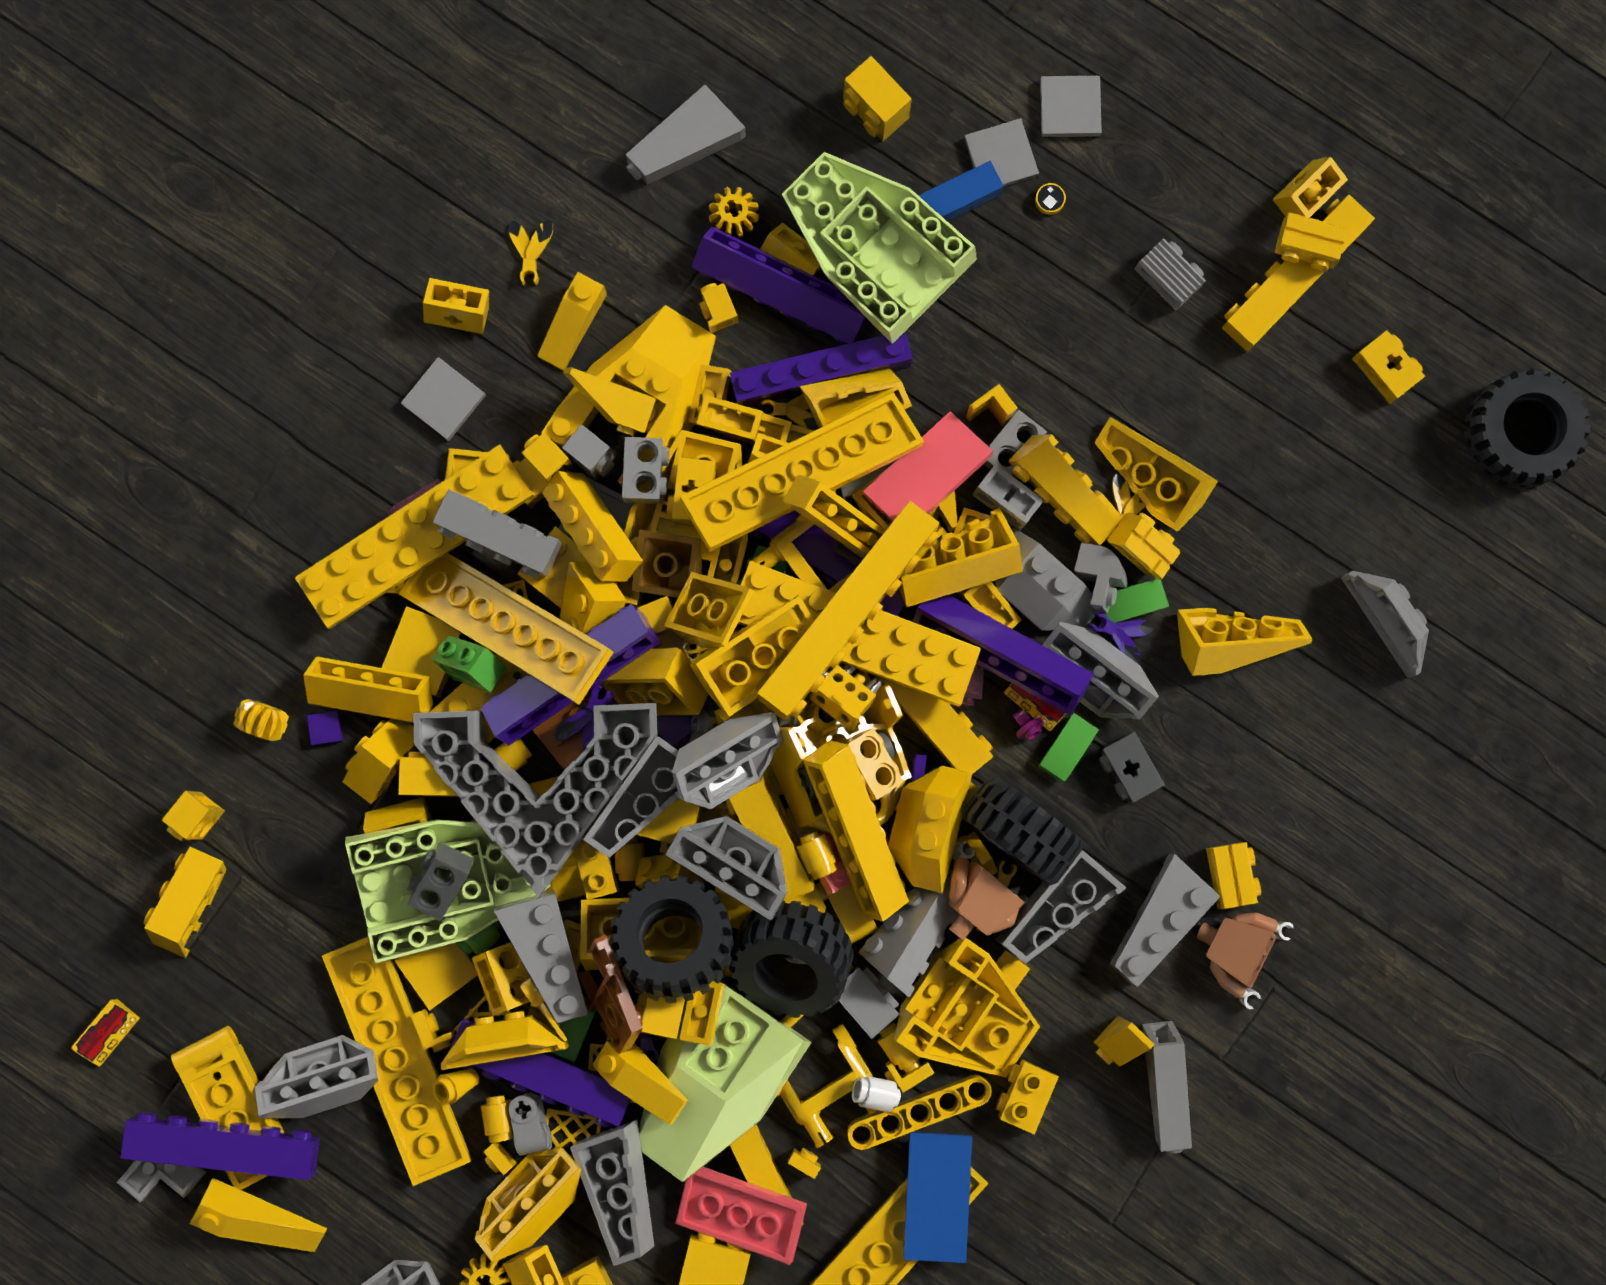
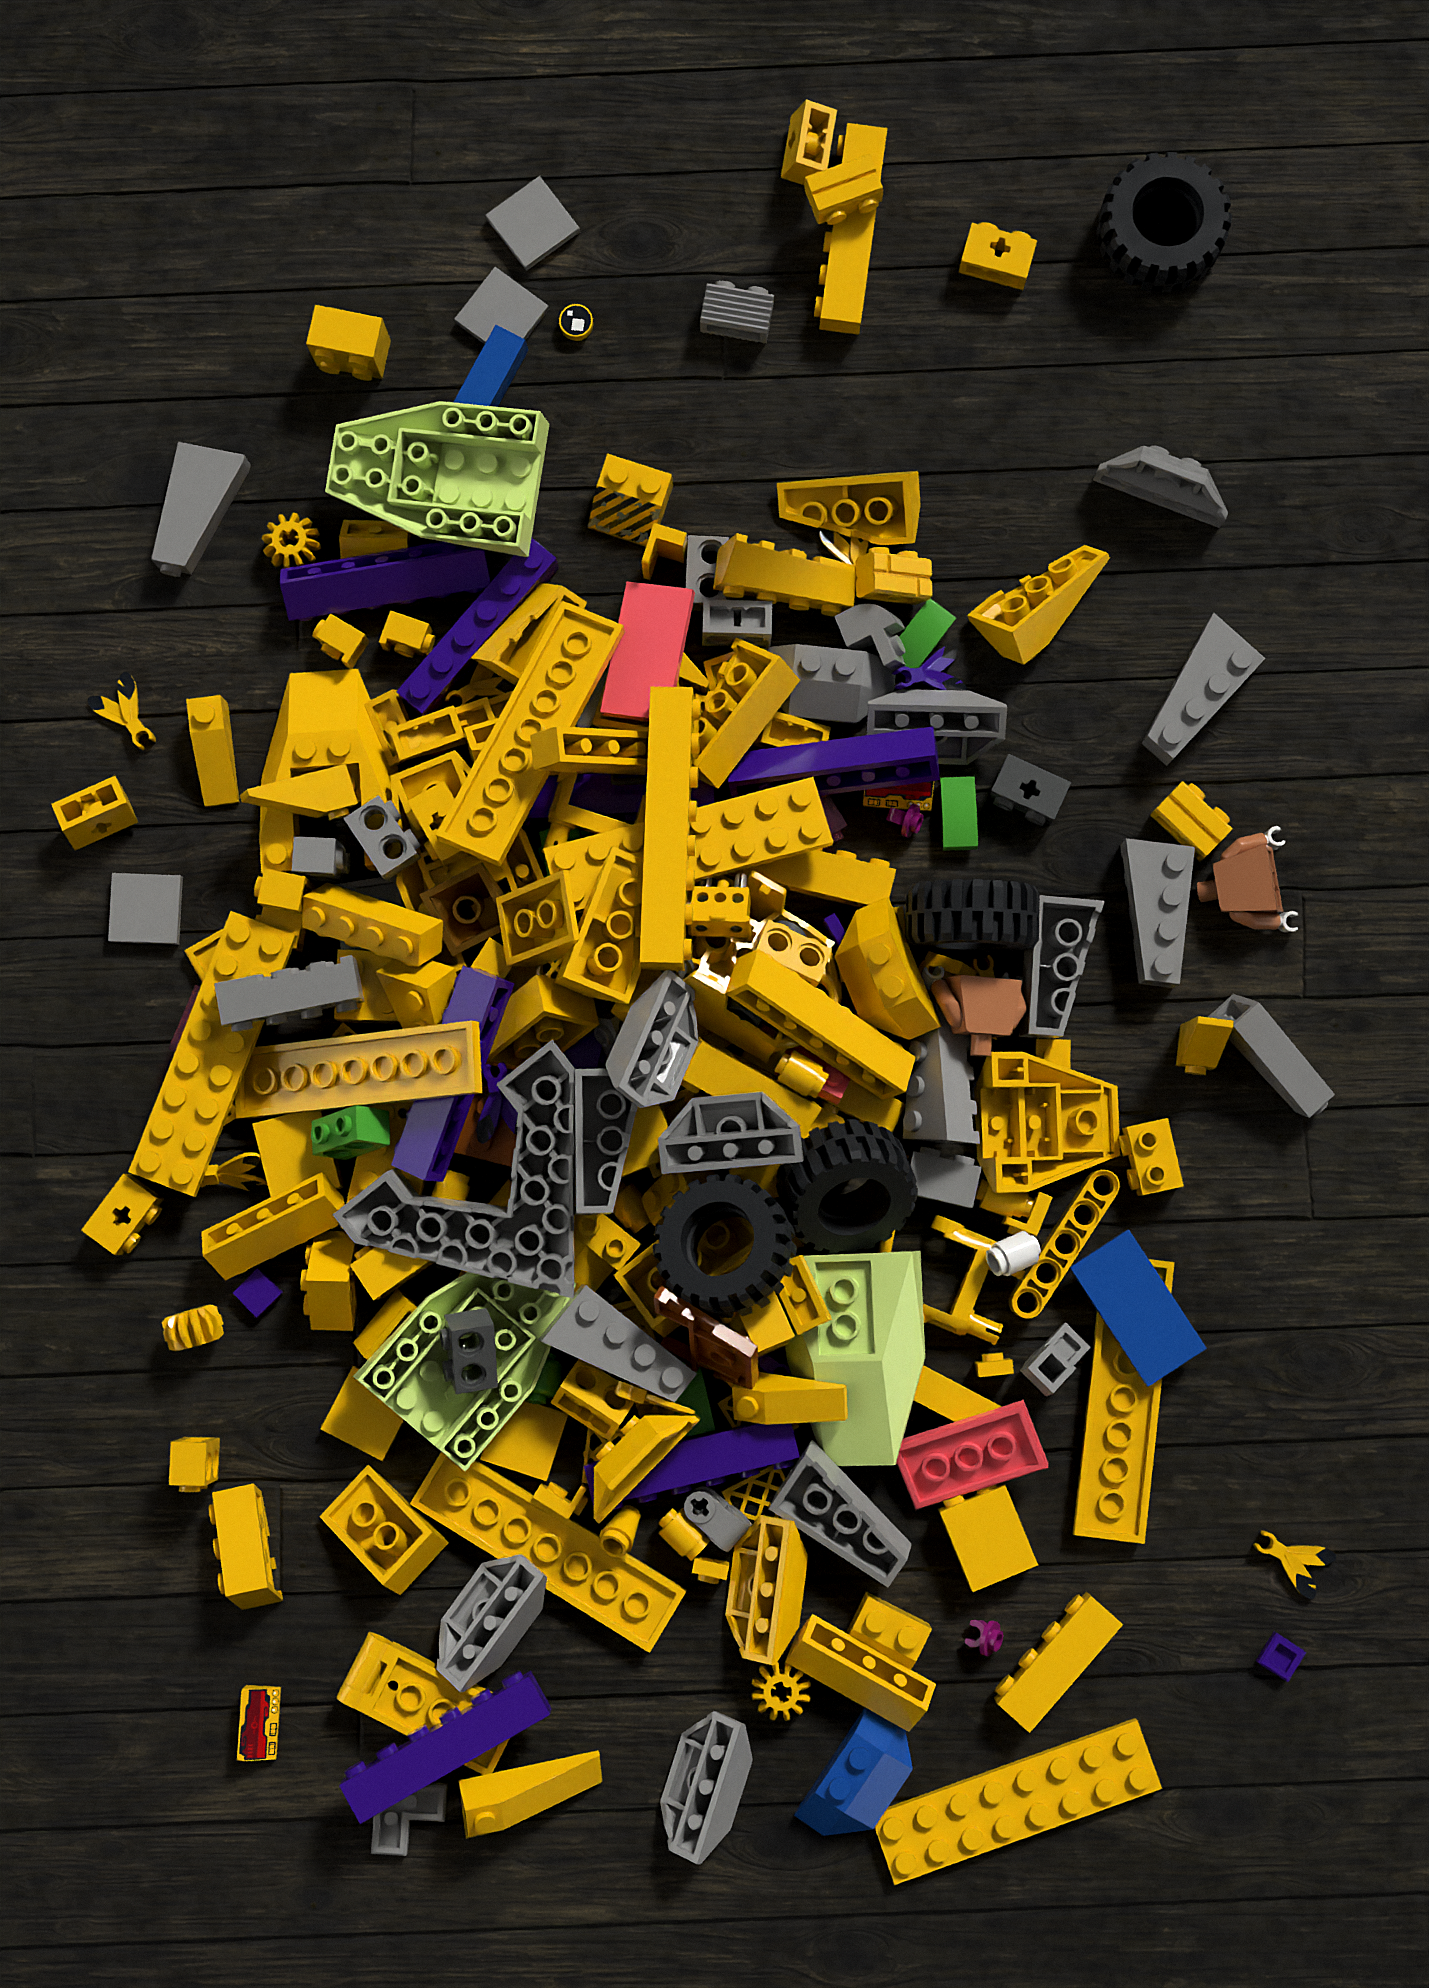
camera: 30 degrees left, 0 degrees up
none -> yellow brick [81,1174,164,1255]
none -> yellow piece [200,1152,269,1193]
none -> yellow slope [319,1465,449,1595]
none -> yellow tile [321,1366,404,1461]
none -> yellow brick [379,610,435,658]
none -> slope [588,454,673,547]
none -> light grey brick [1020,1323,1091,1396]
none -> light grey wedge [1142,613,1265,766]

